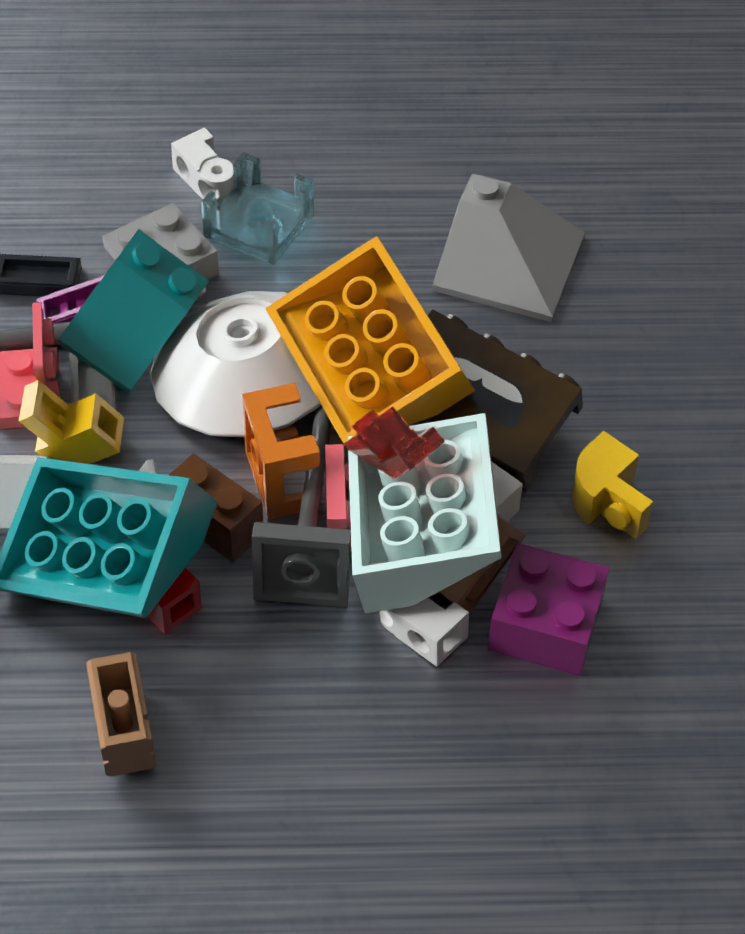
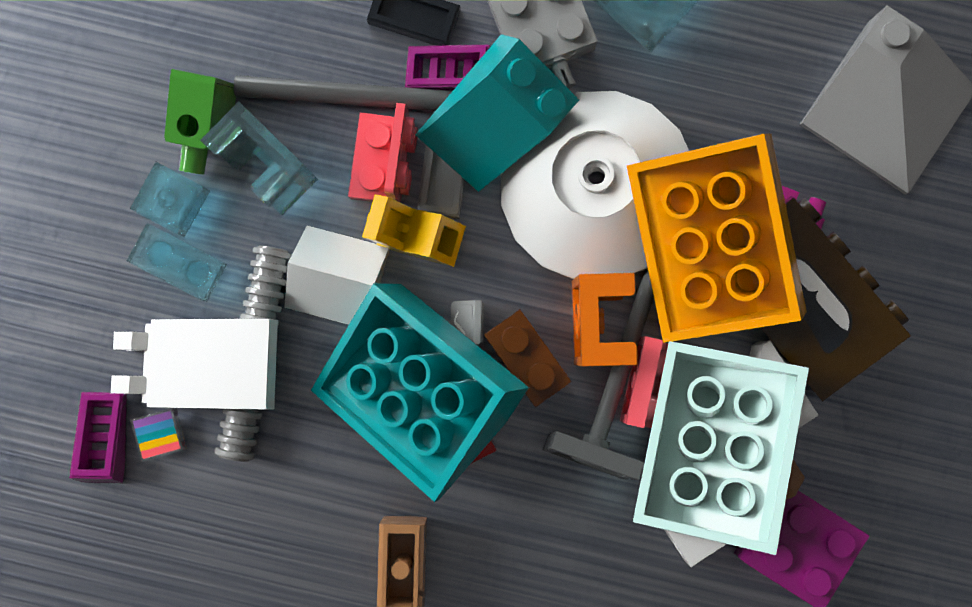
camera: 15 degrees right, 35 degrees up
clear red slope [344,406,445,479] -> none
yellow brick [572,431,653,539] -> none

